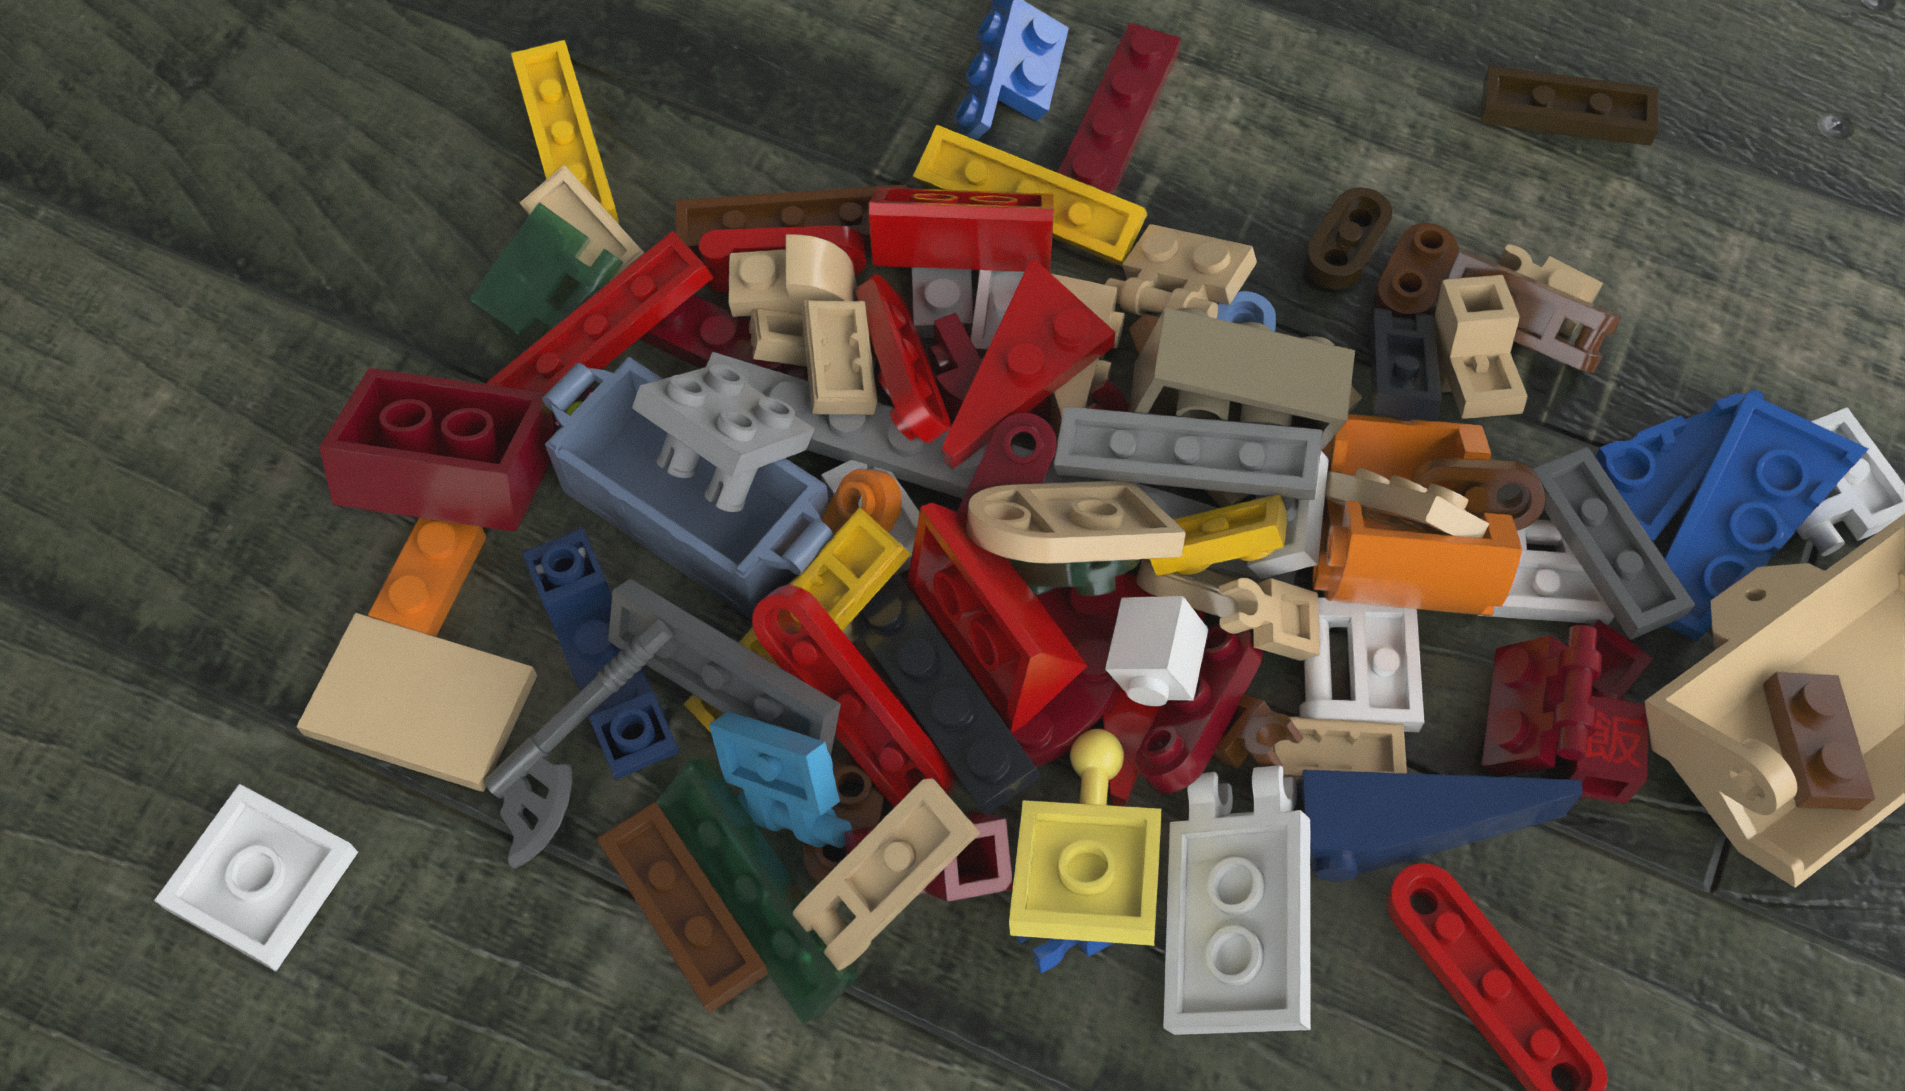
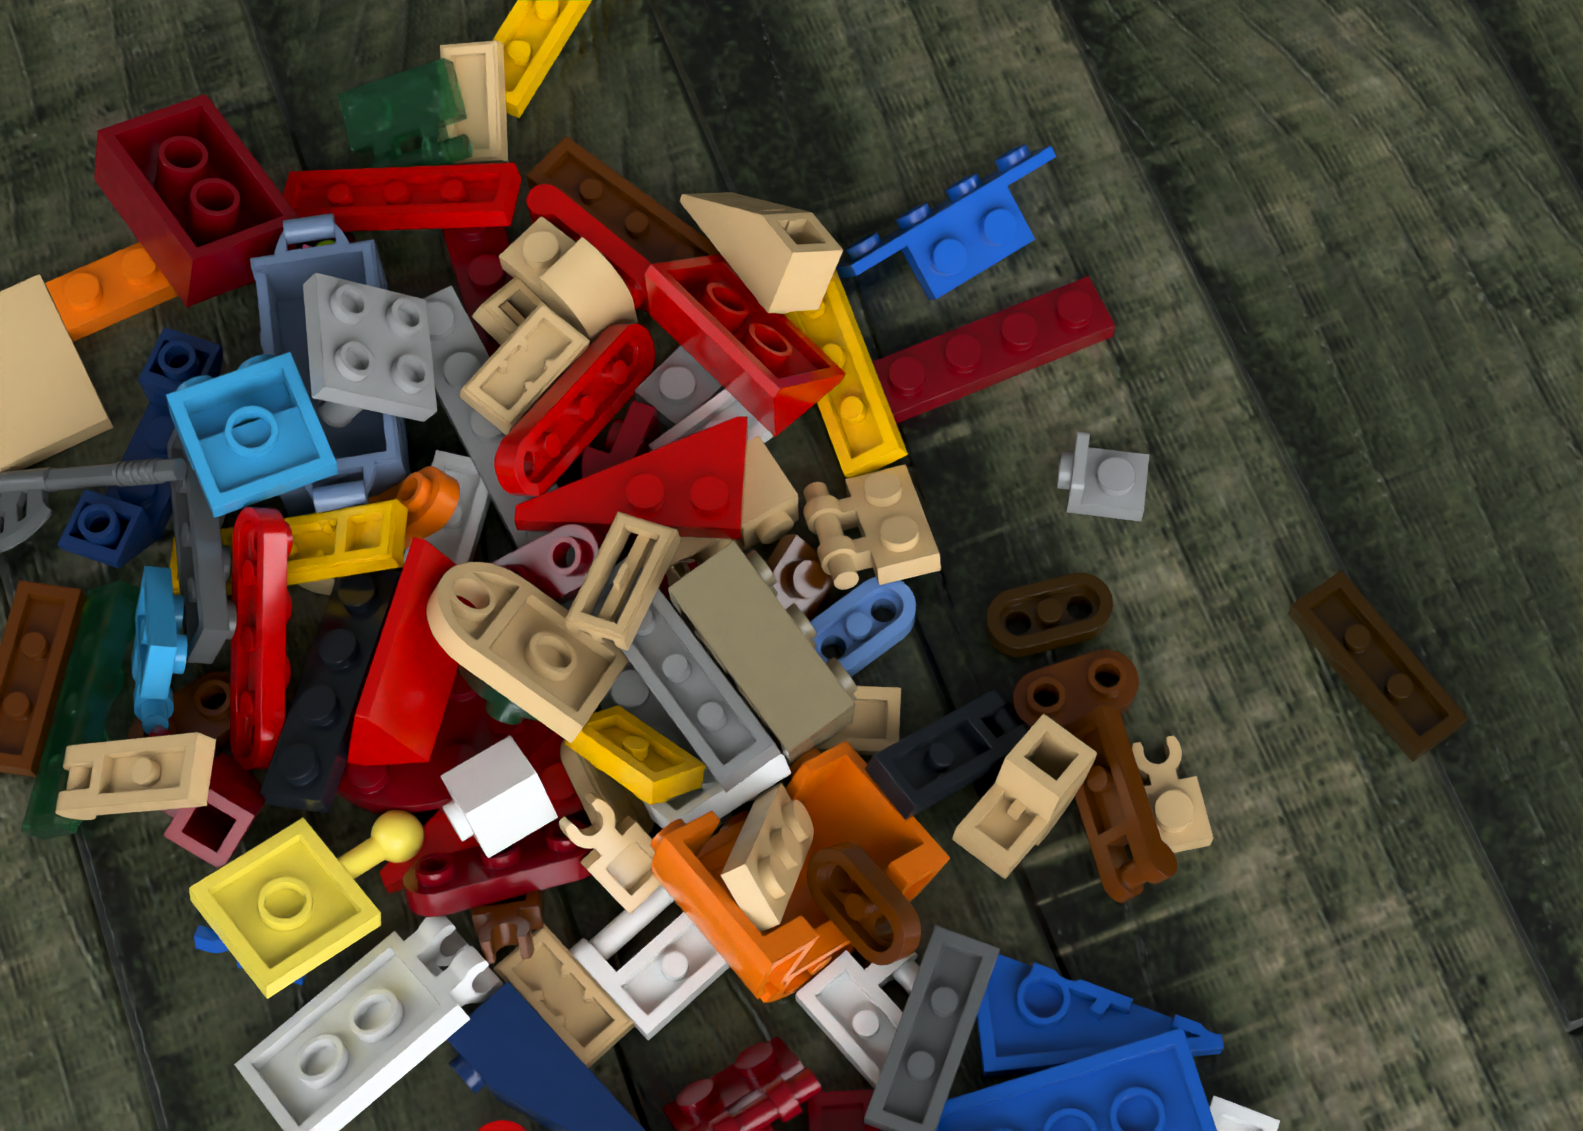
camera: 45 degrees right, 5 degrees up
none -> dark azure plate [166,352,338,518]
none -> tan tile [564,512,681,651]
none -> tan slope [679,192,843,314]
none -> light grey bracket [1057,432,1149,521]

